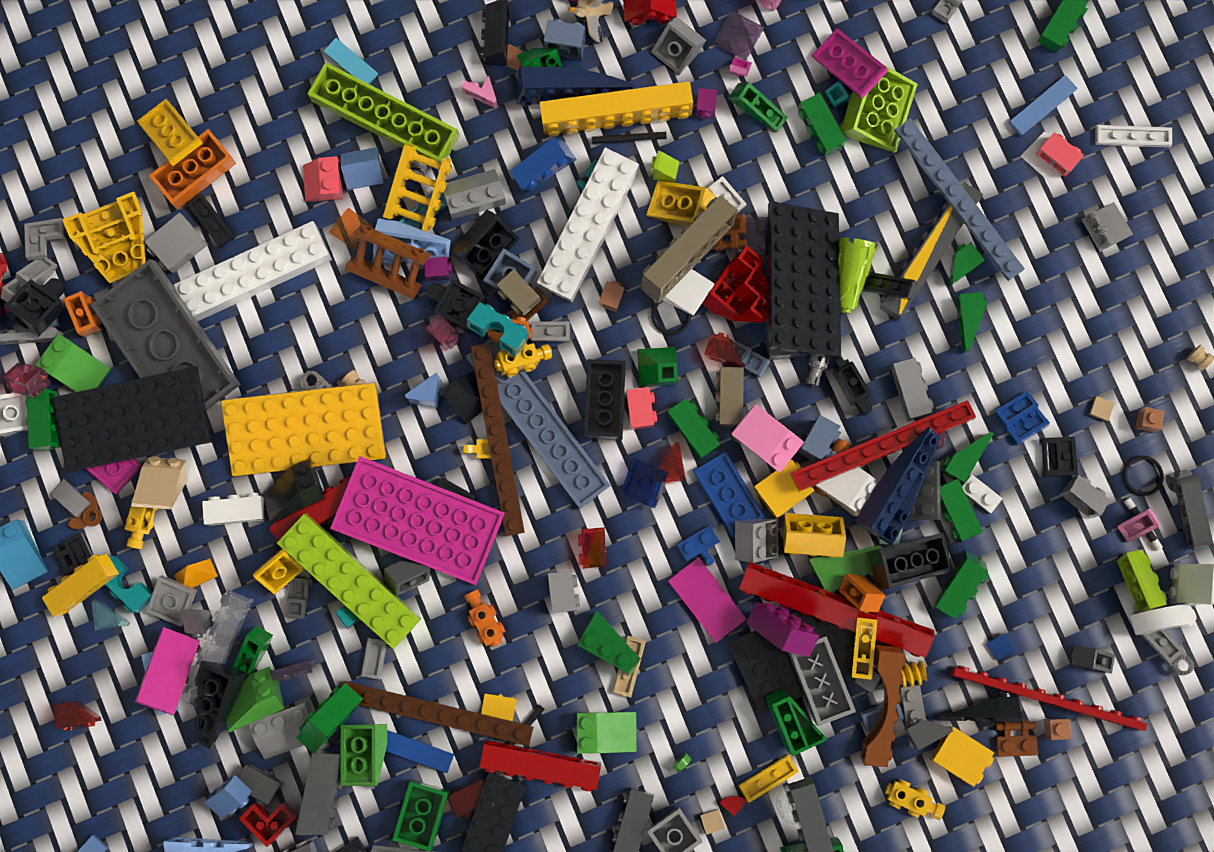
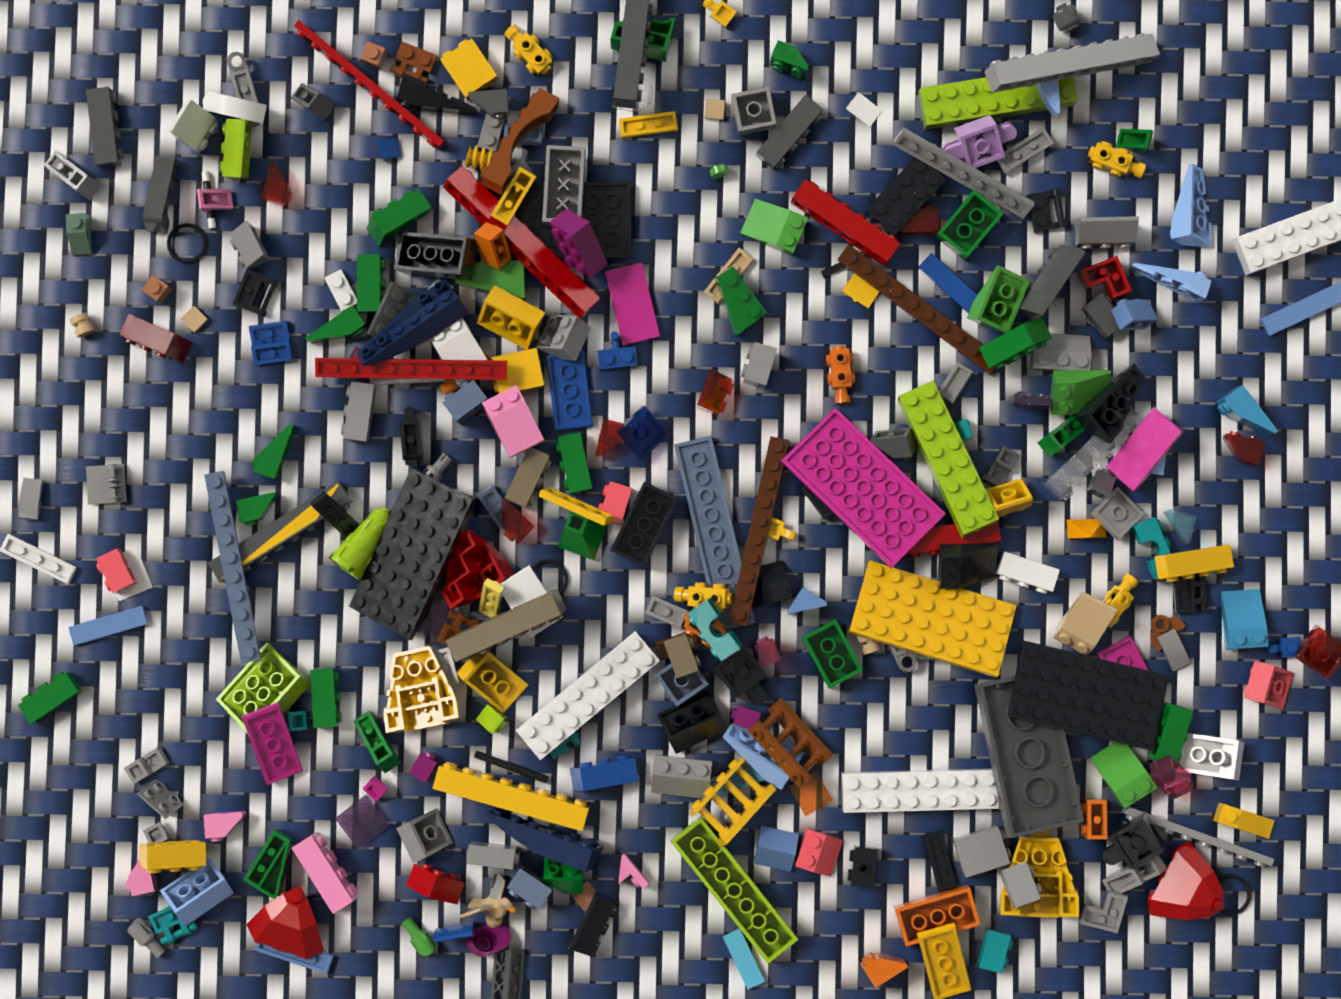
camera: 150 degrees left, 5 degrees up
nougat brick [599,281,625,312] -> none
red tile [719,796,747,816] -> none
green wedge [765,689,828,756] -> none
none -> light grey slope [18,478,44,520]
none -> wedge [119,314,193,363]
none -> clear red slope [261,162,293,207]
none -> yellow wedge [383,646,460,733]
none -> light grey brick [466,841,521,870]
none -> light yellow plate [478,578,504,618]
none -> yellow tile [539,487,615,526]
none -> green brick [801,619,863,689]
none -> black brick [847,845,878,888]
none -> orange slope [860,952,908,988]
none -> teal brick [977,928,1013,974]
none -> light grey slope [999,861,1042,909]
none -> dark azure slope [1216,385,1278,436]

